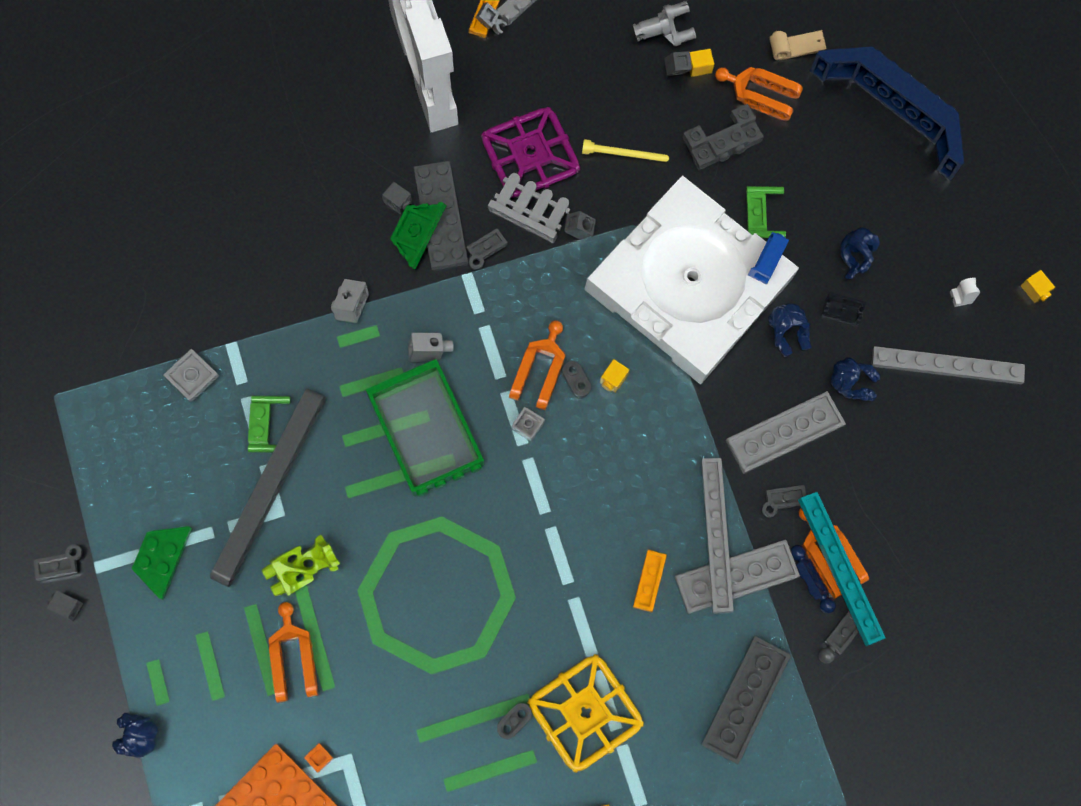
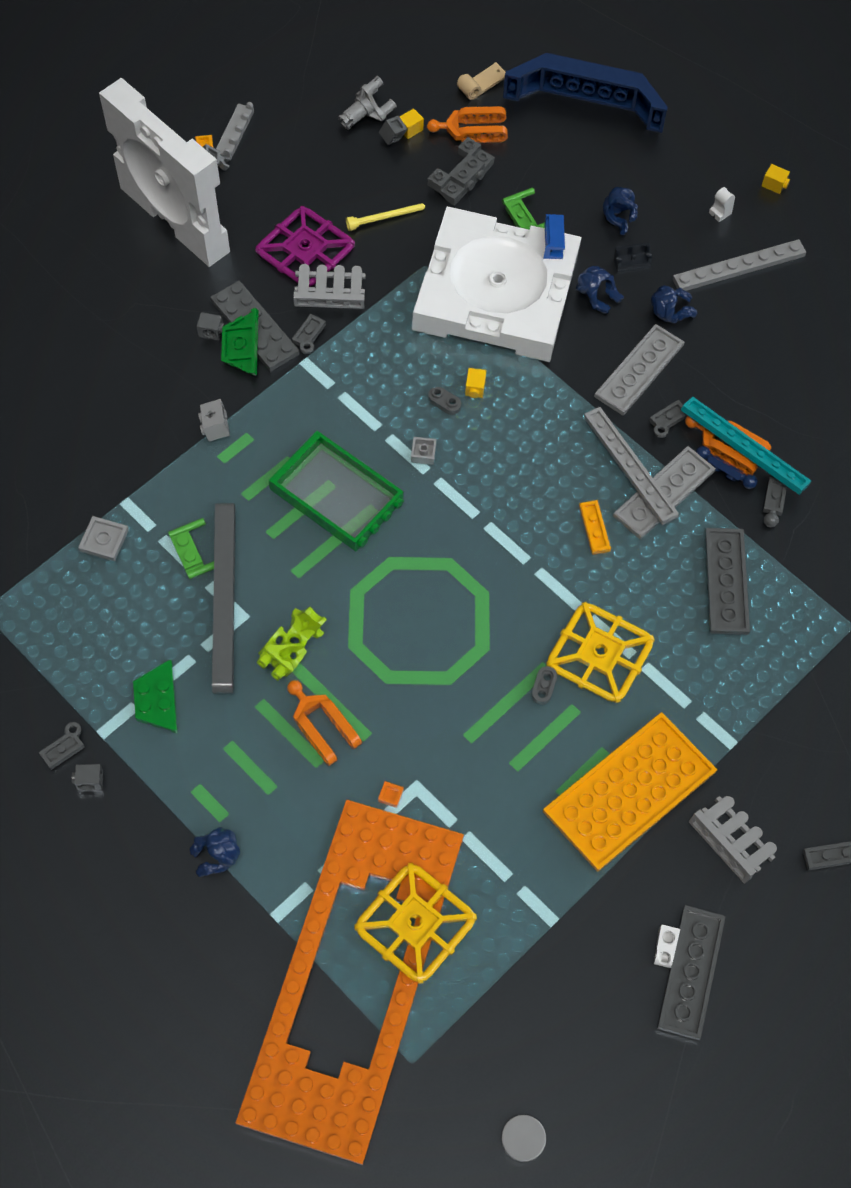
camera: 25 degrees left, 10 degrees down
light grey torso [408,333,453,363] -> none
orange piece [509,320,565,410] -> none
dark grey brick [564,211,596,240] -> none

